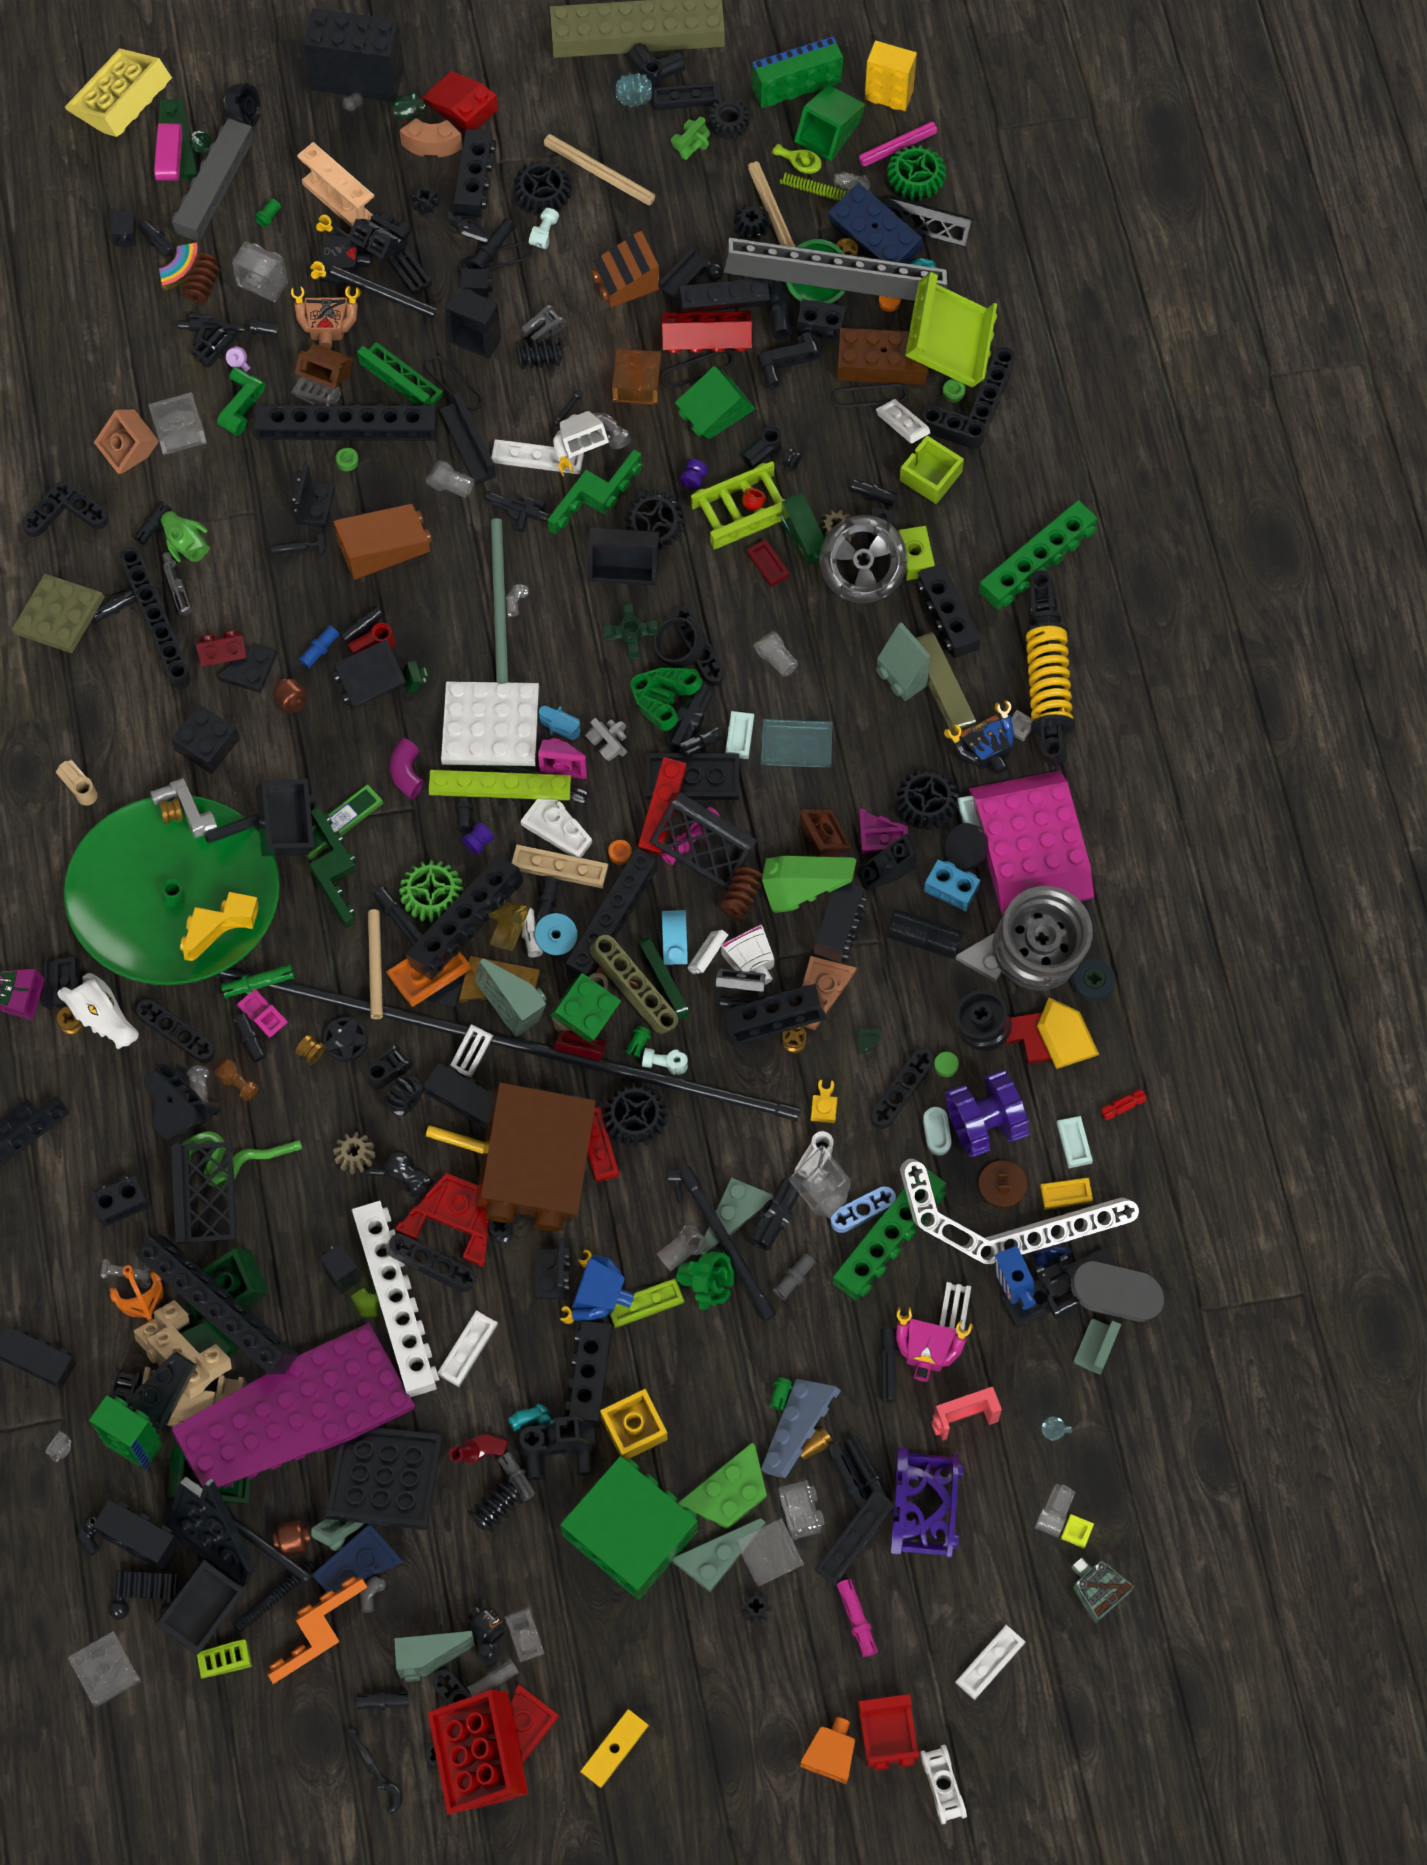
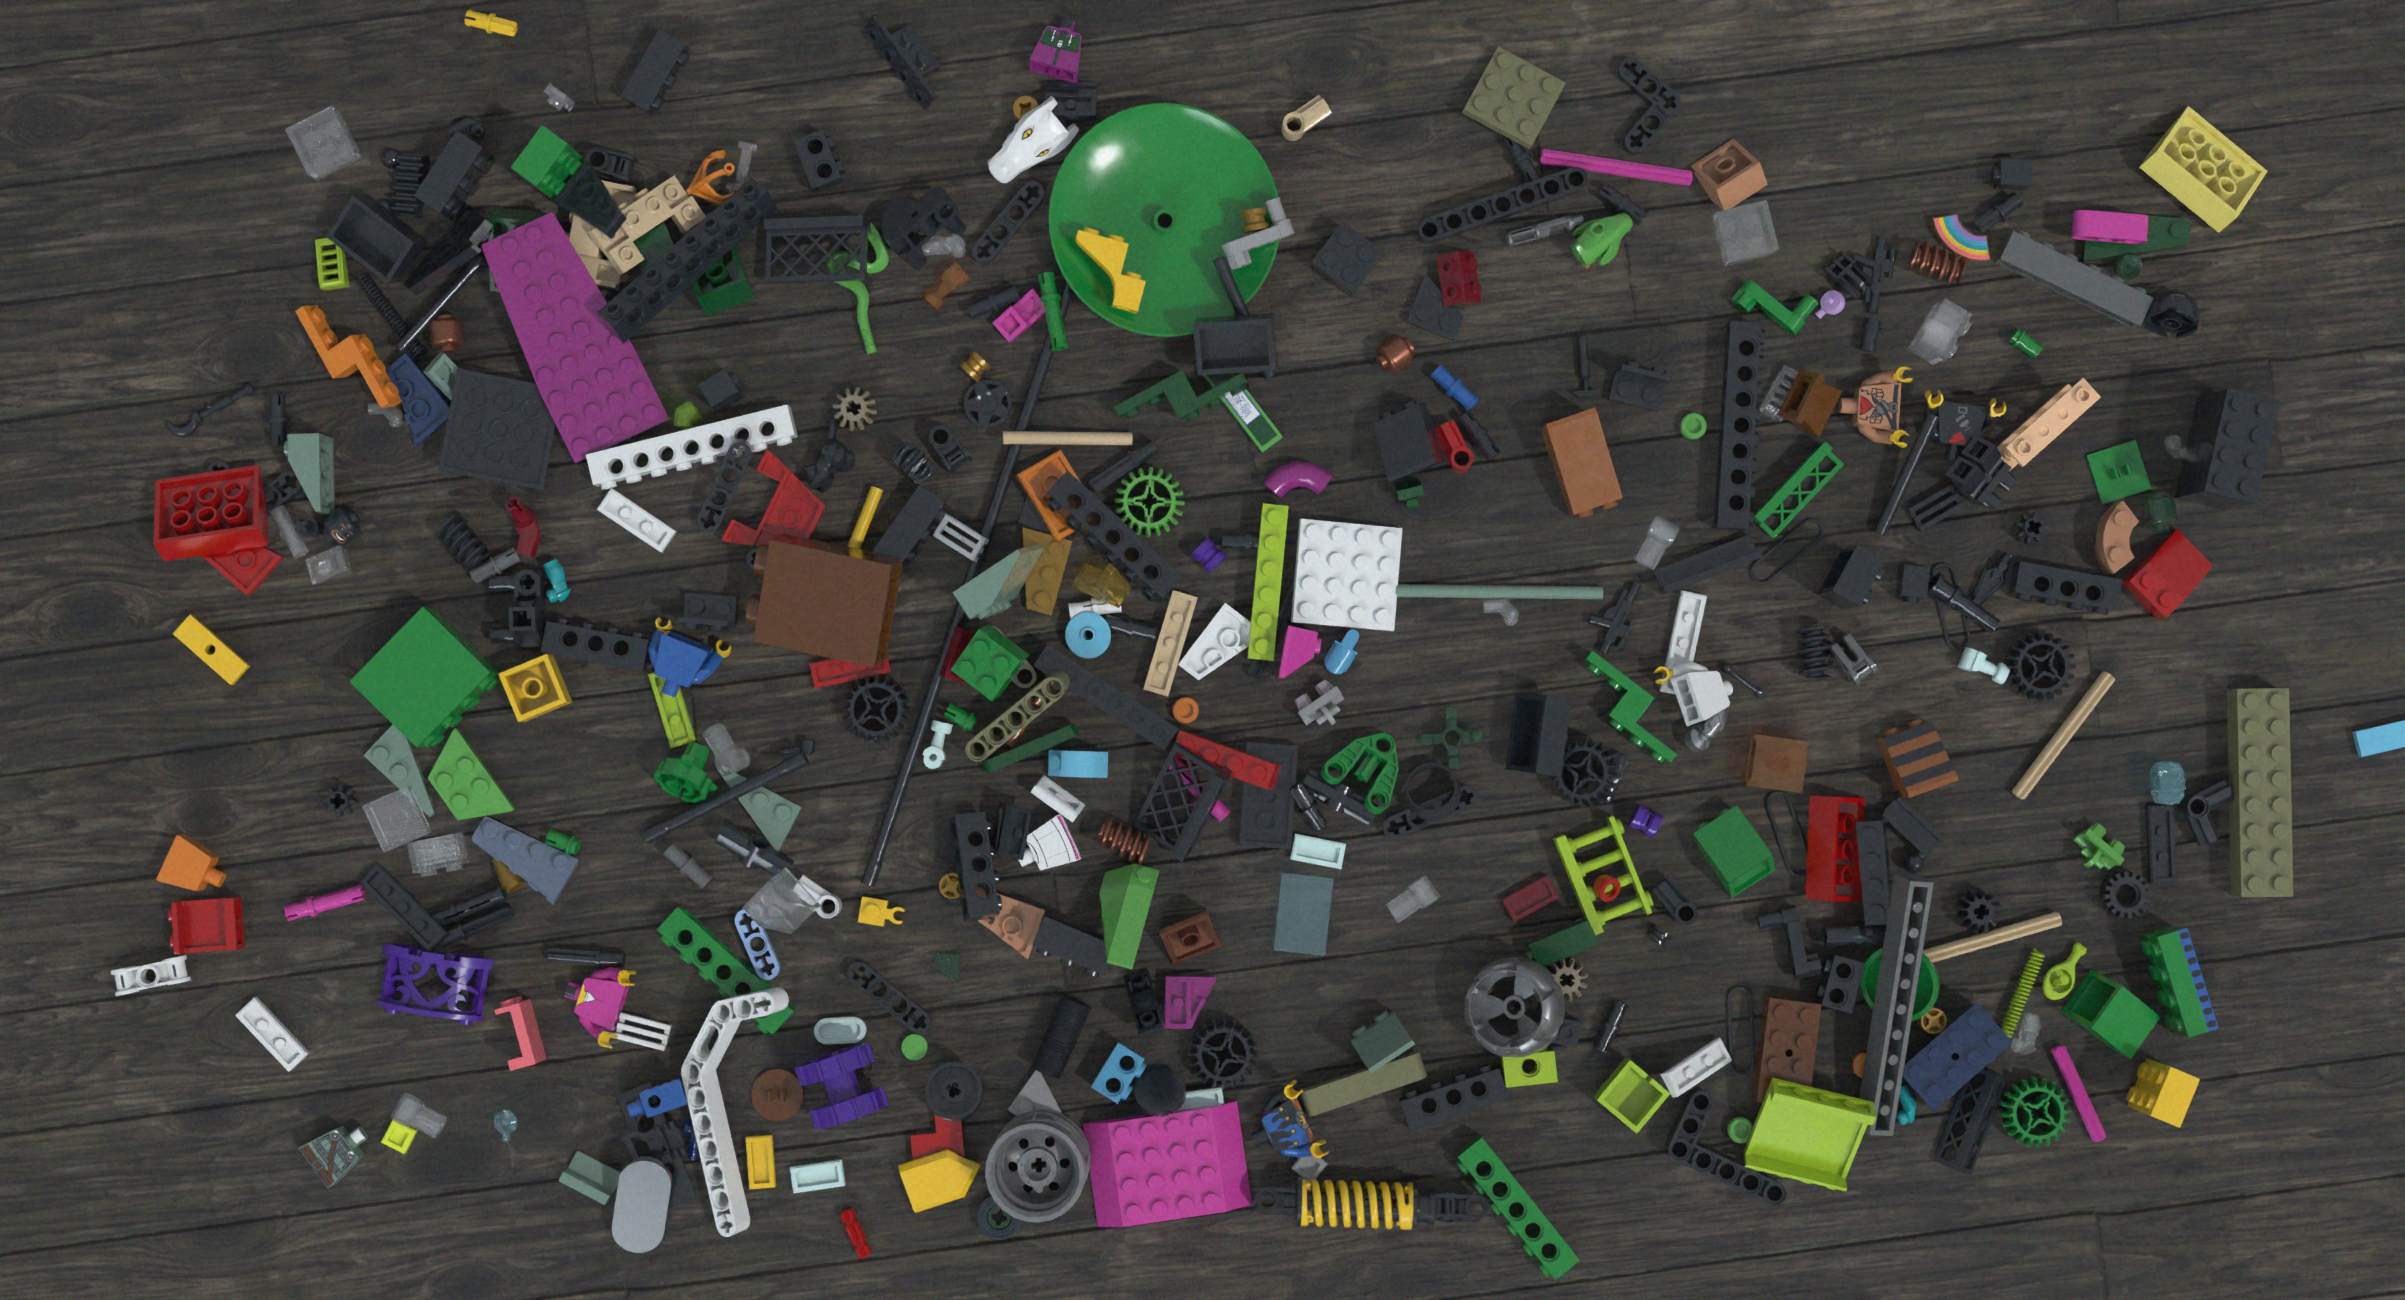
camera: 90 degrees right, 20 degrees up
none -> dark pink axle [1540,149,1693,186]
none -> green piece [2086,440,2151,505]

